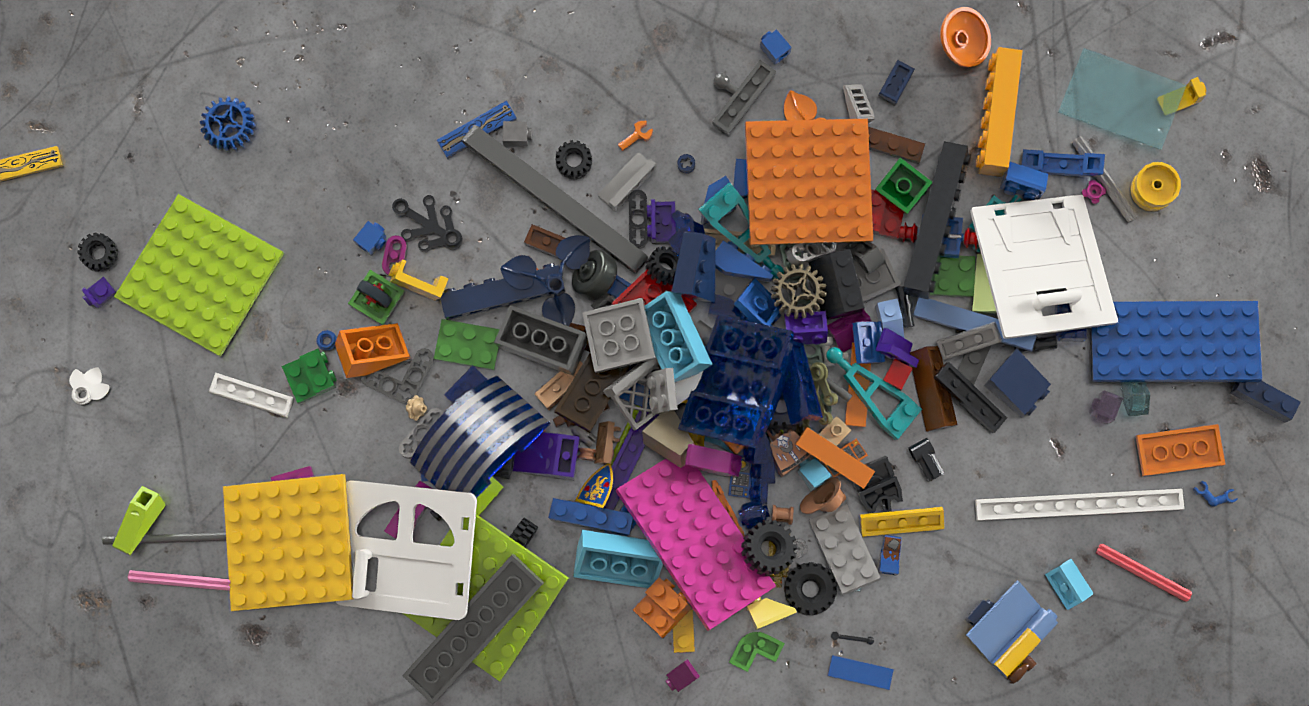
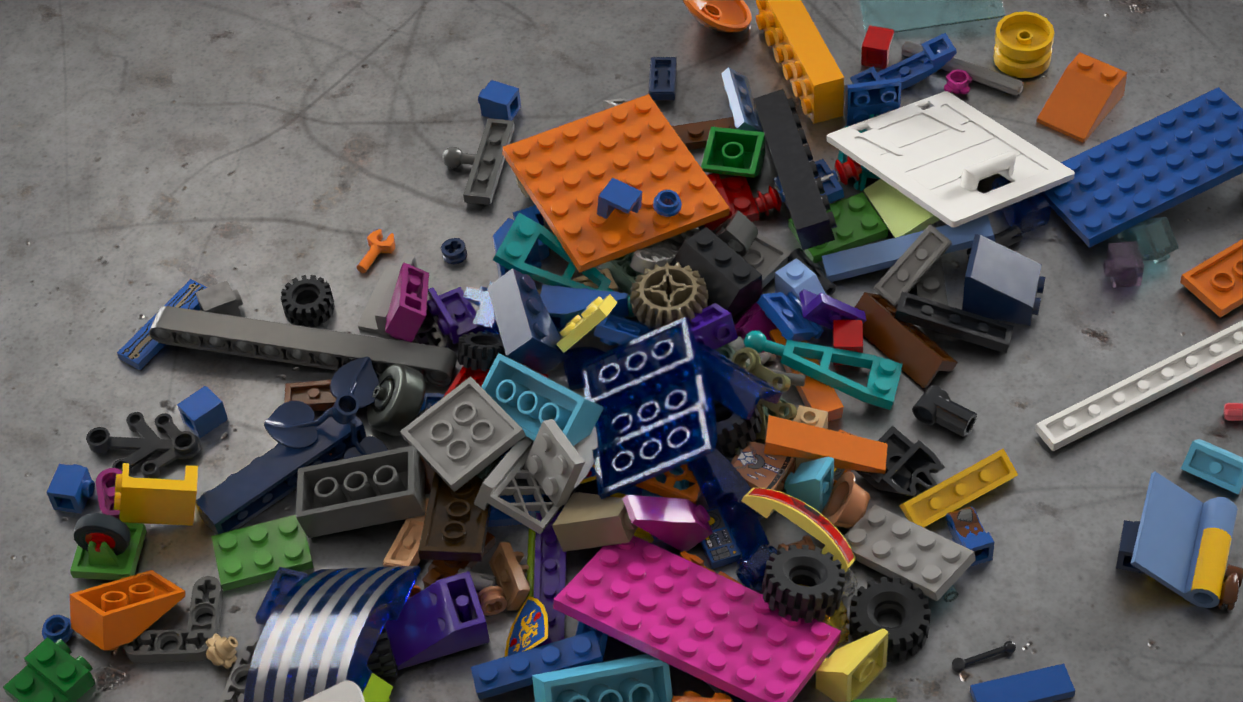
camera: 20 degrees left, 30 degrees down
none -> blue panel [177,386,228,439]
none -> magenta slope [385,262,429,343]
none -> light yellow plate [556,294,618,353]
none -> blue panel [597,178,642,219]
none -> blue plate [653,190,682,217]
none -> medium blue plate [722,67,763,132]
none -> light yellow slope [741,487,856,573]
none -> red panel [861,25,894,69]
none -> orange slope [1037,52,1127,143]

